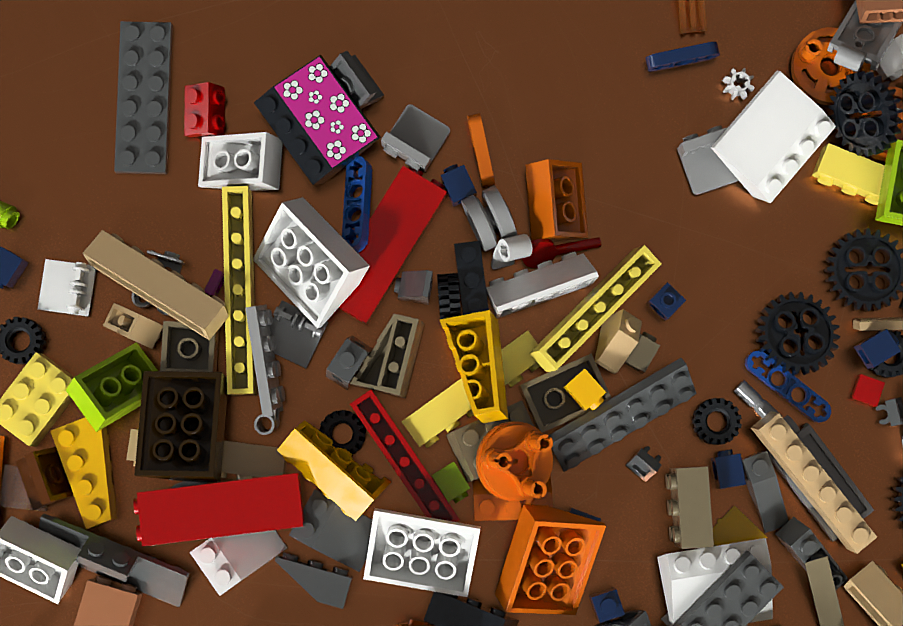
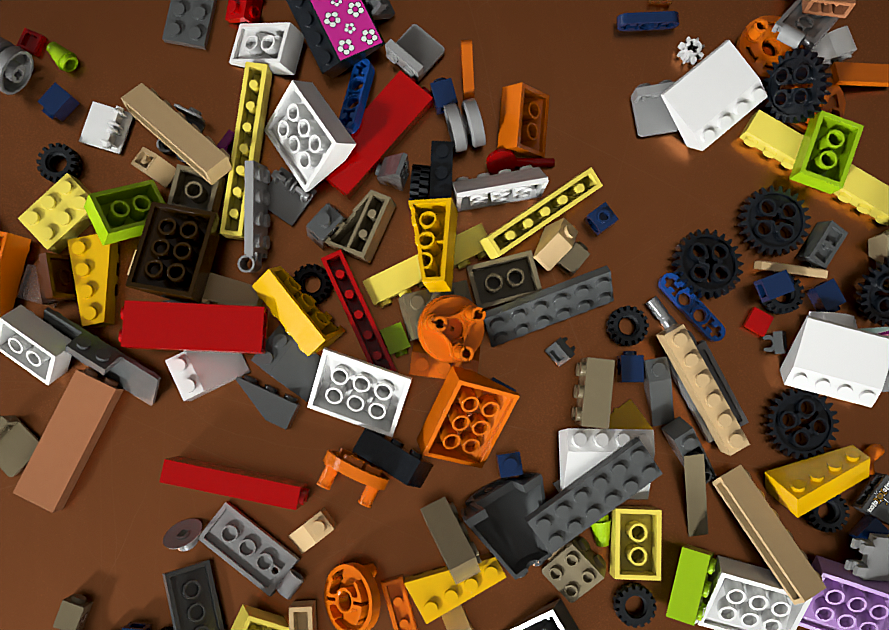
camera: 10 degrees right, 0 degrees up
white panel [491,234,532,269] -> none
yellow brick [563,369,606,411] -> none

